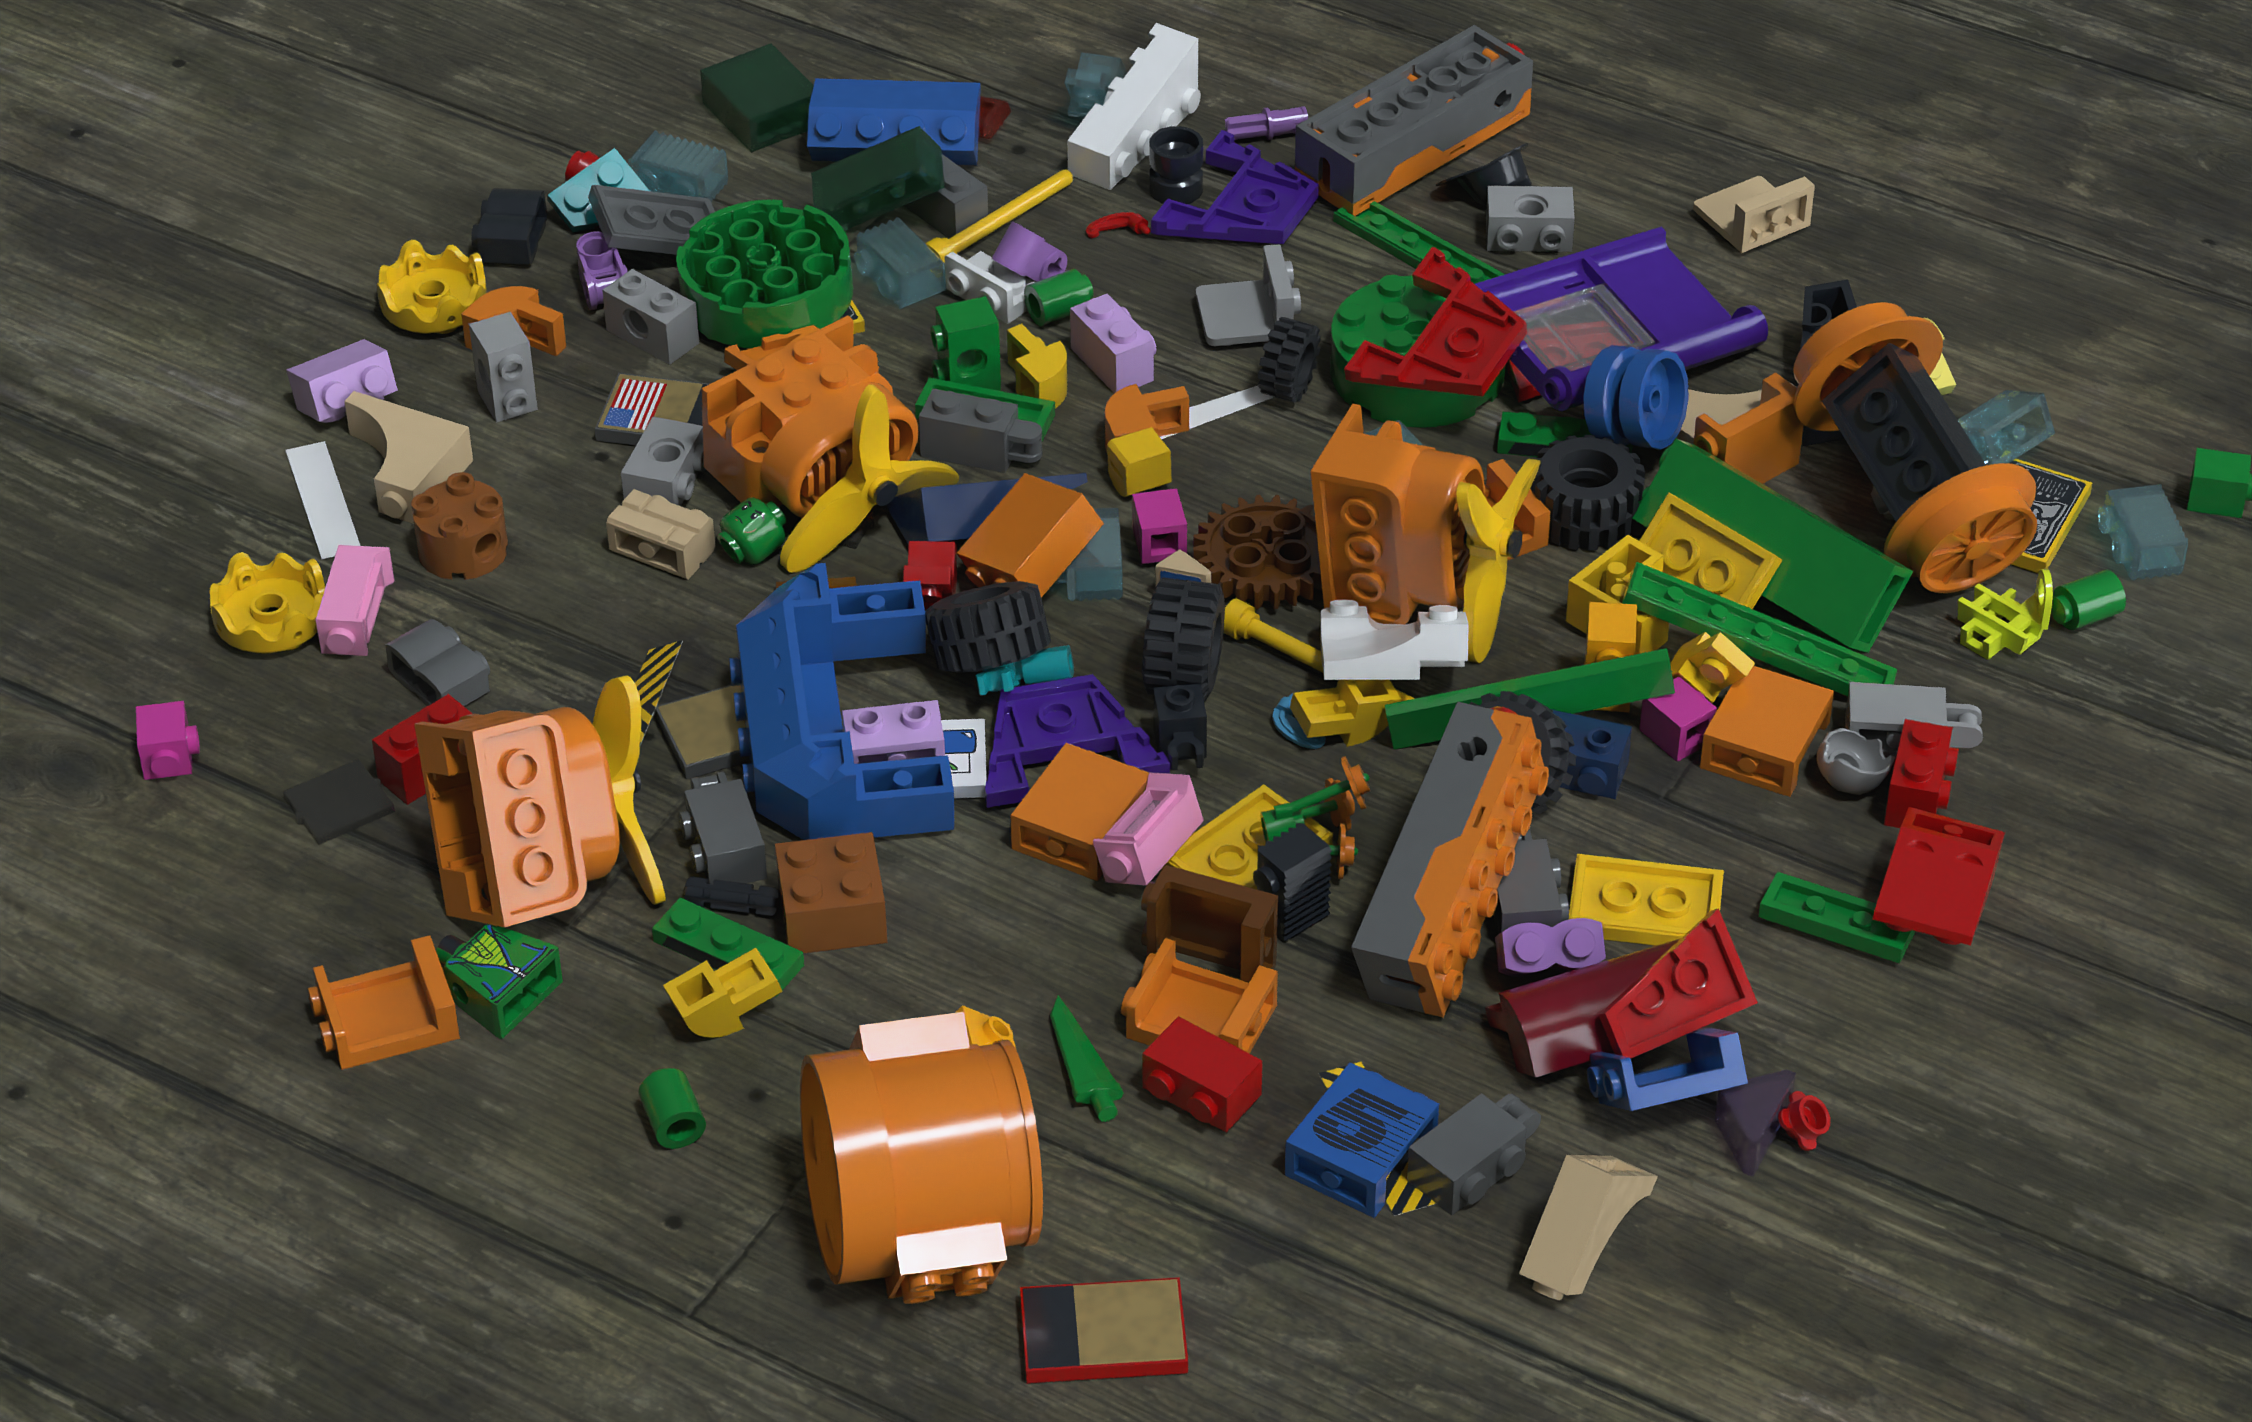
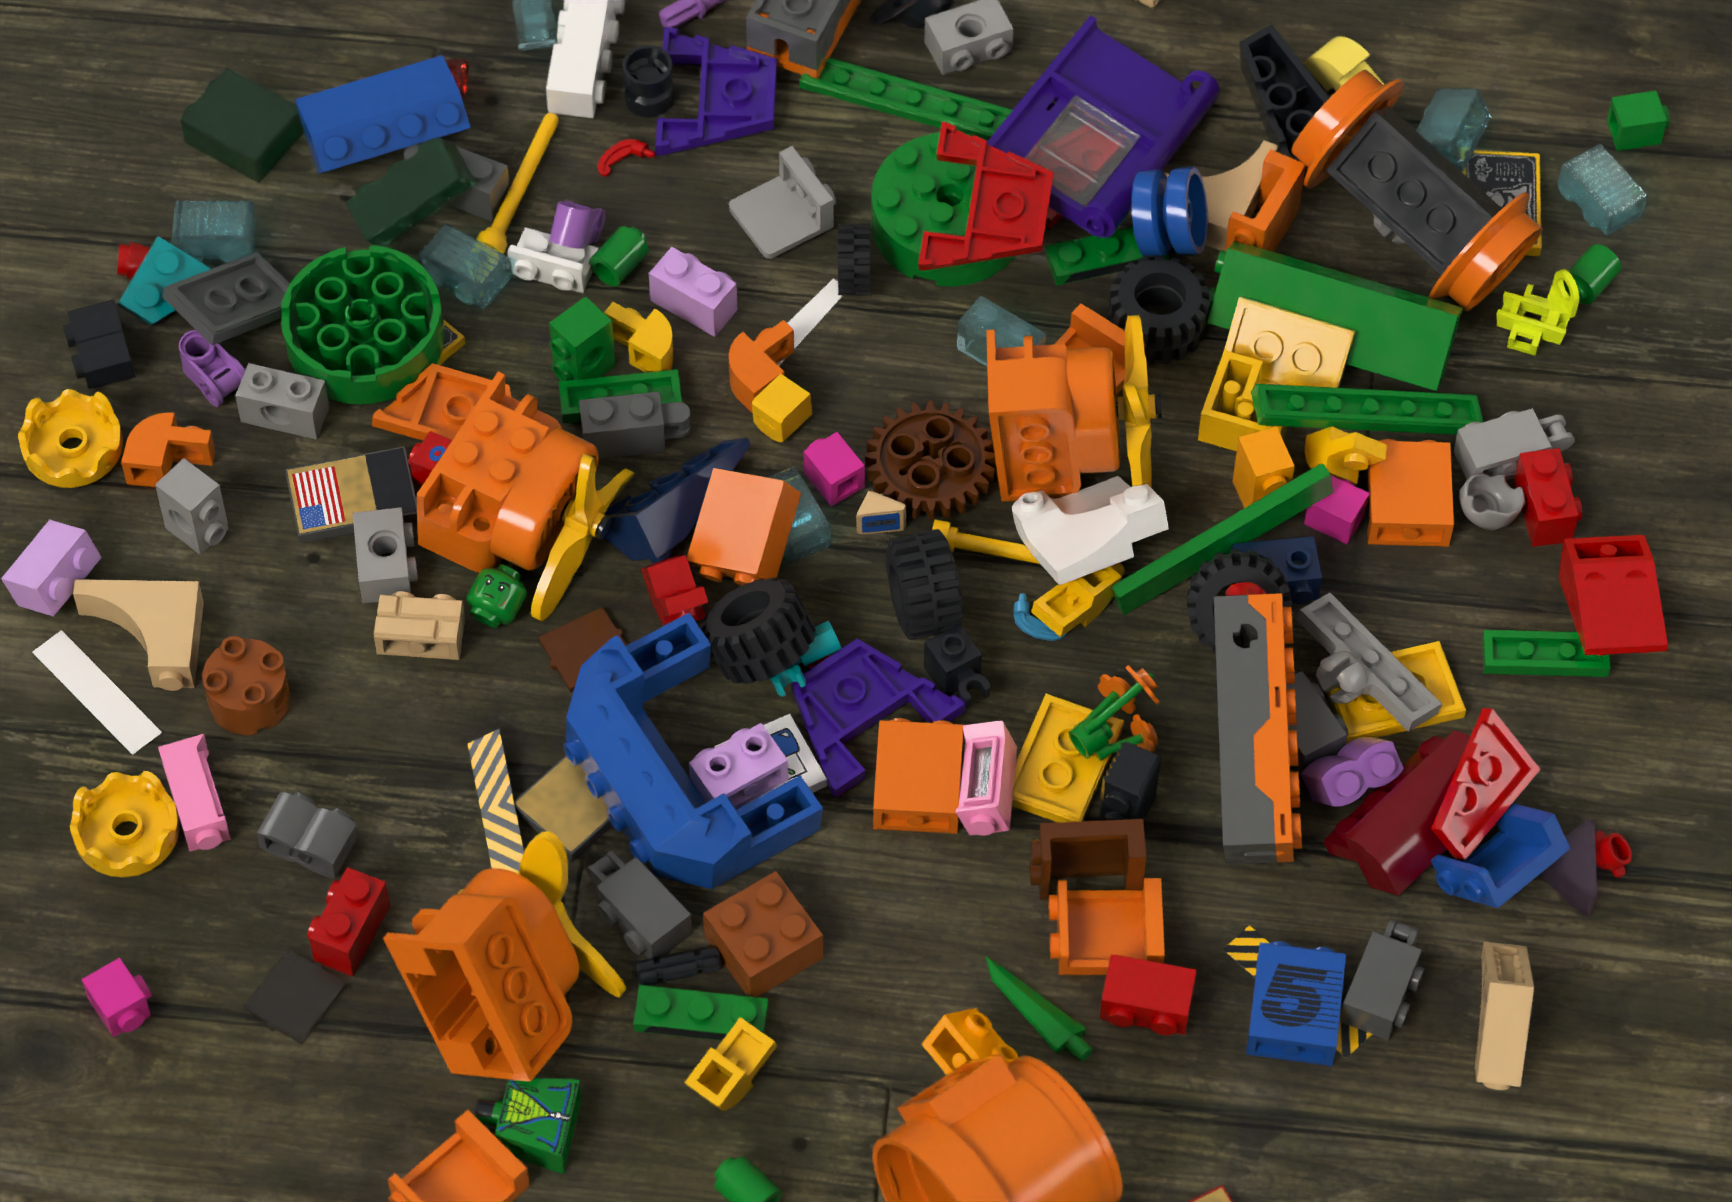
camera: 25 degrees left, 15 degrees up
none -> light grey plate [1296,592,1442,732]

